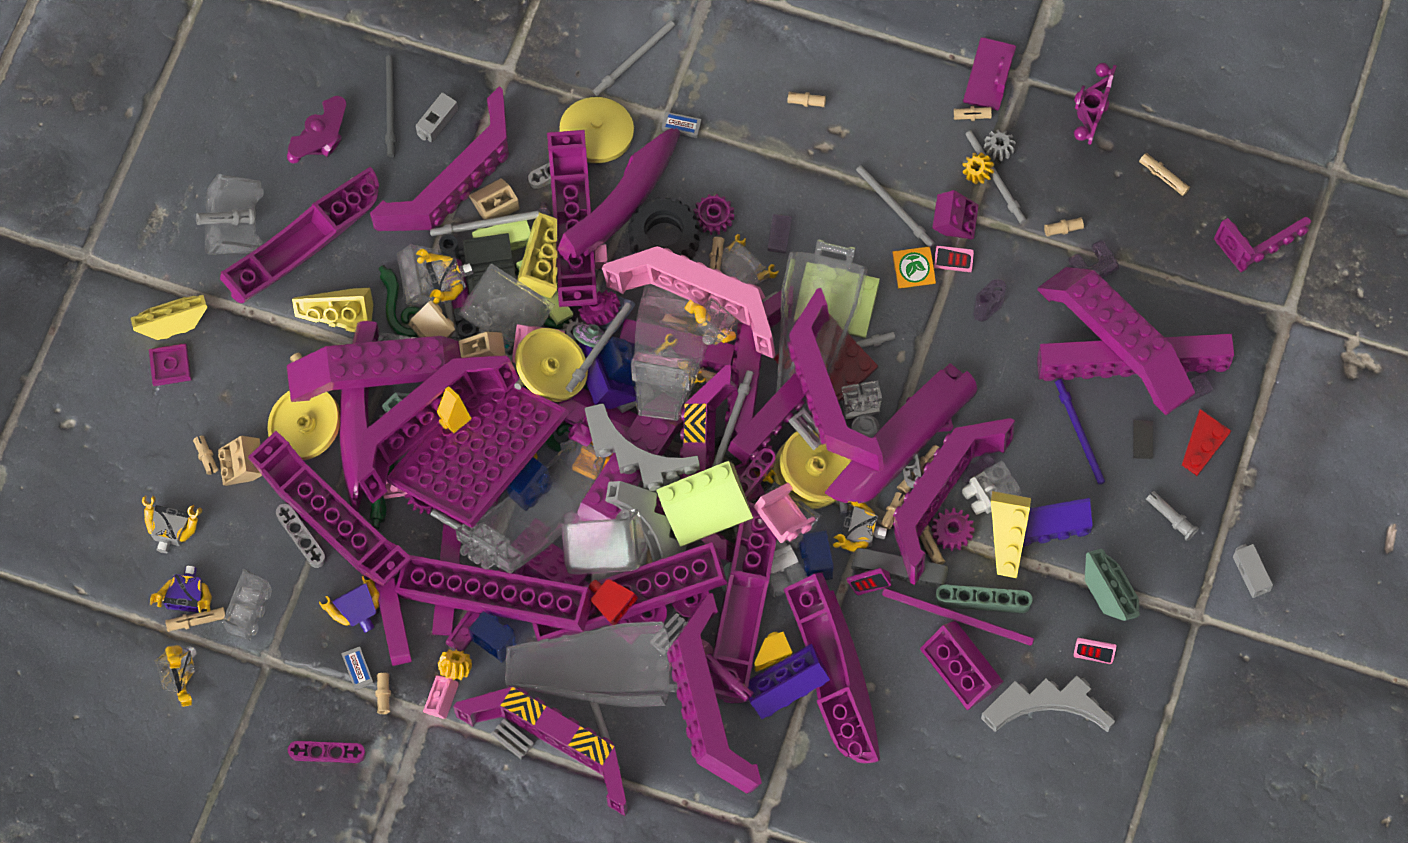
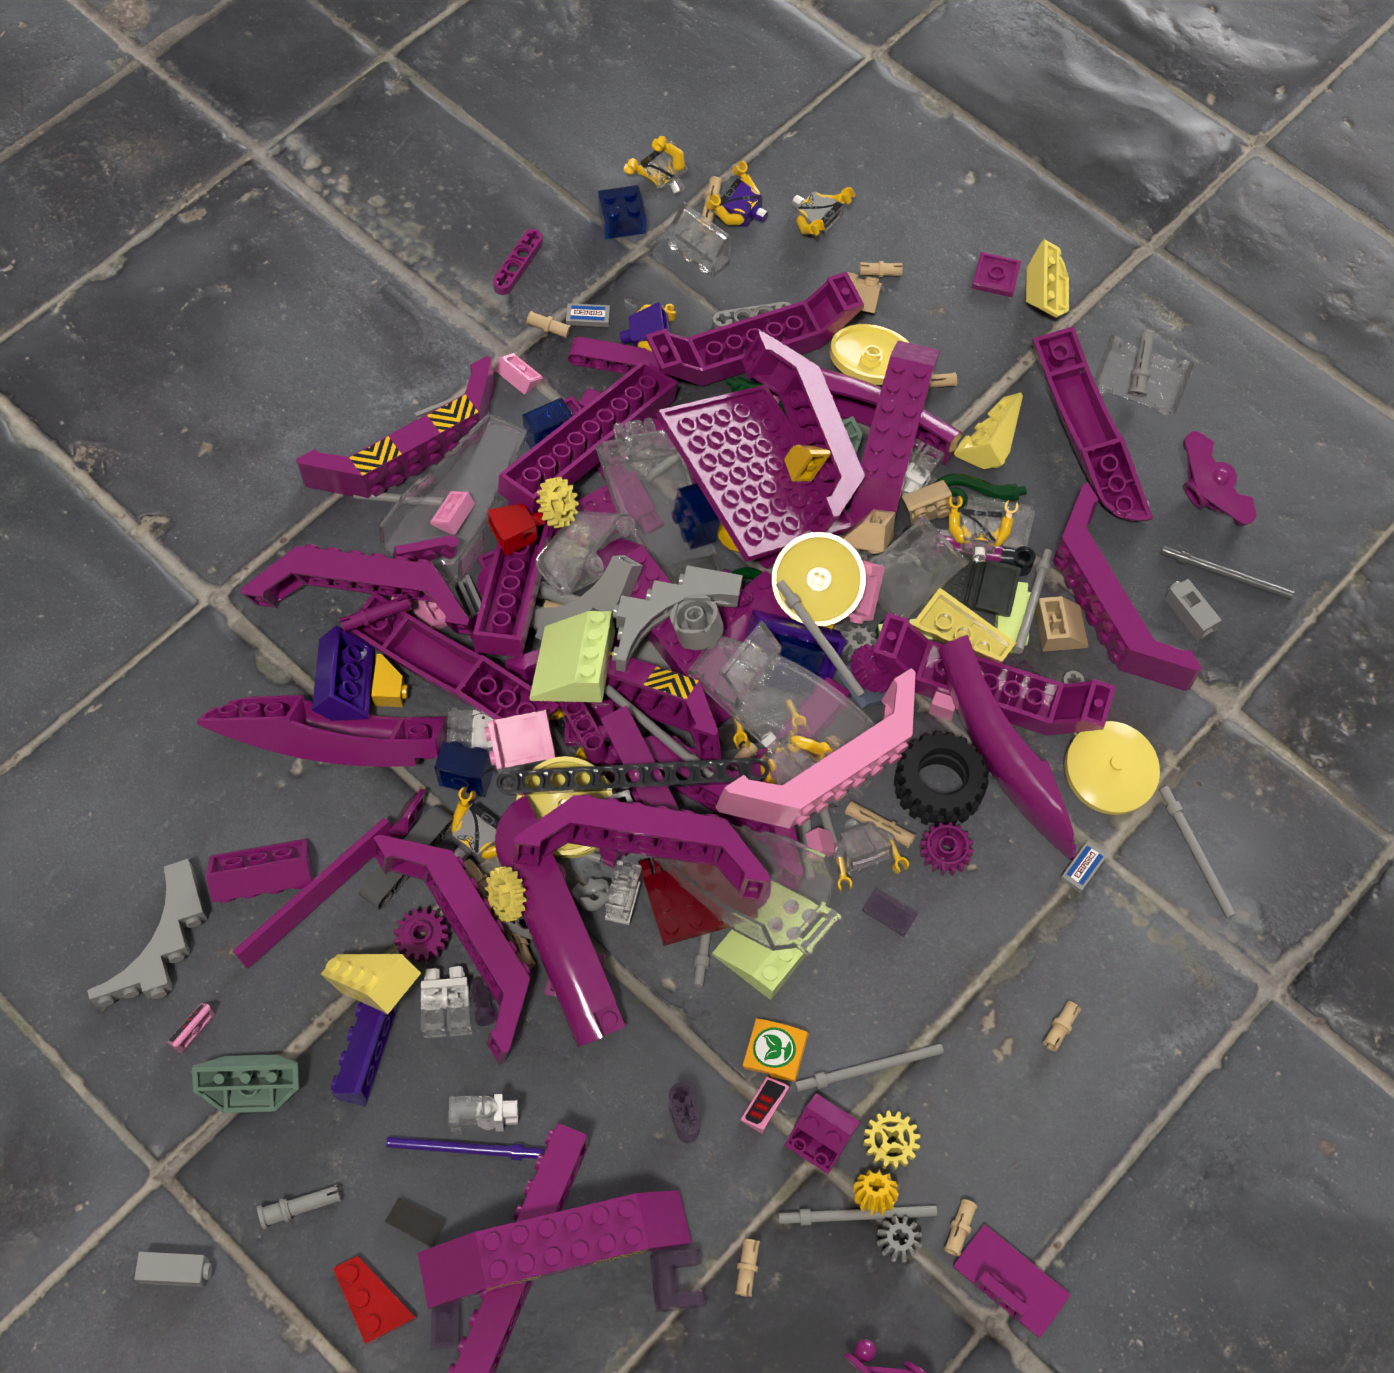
camera: 110 degrees right, 5 degrees down
yellow gear [438,649,472,680] -> none
sand green dish [573,324,610,348] -> none
tan pin [920,525,946,565] -> none
sand green beam [935,585,1033,613] -> none
none -> magenta plate [392,535,459,562]
none -> bright pink slope [430,491,475,535]
none -> clear hips [448,1094,518,1134]
none -> light yellow gear [485,866,527,922]
none -> black beam [496,758,769,796]
none -> light yellow gear [536,477,579,528]
none -> clear blue brick [598,185,646,239]
none -> light grey brick [670,594,723,650]
none -> light yellow gear [863,1111,920,1170]

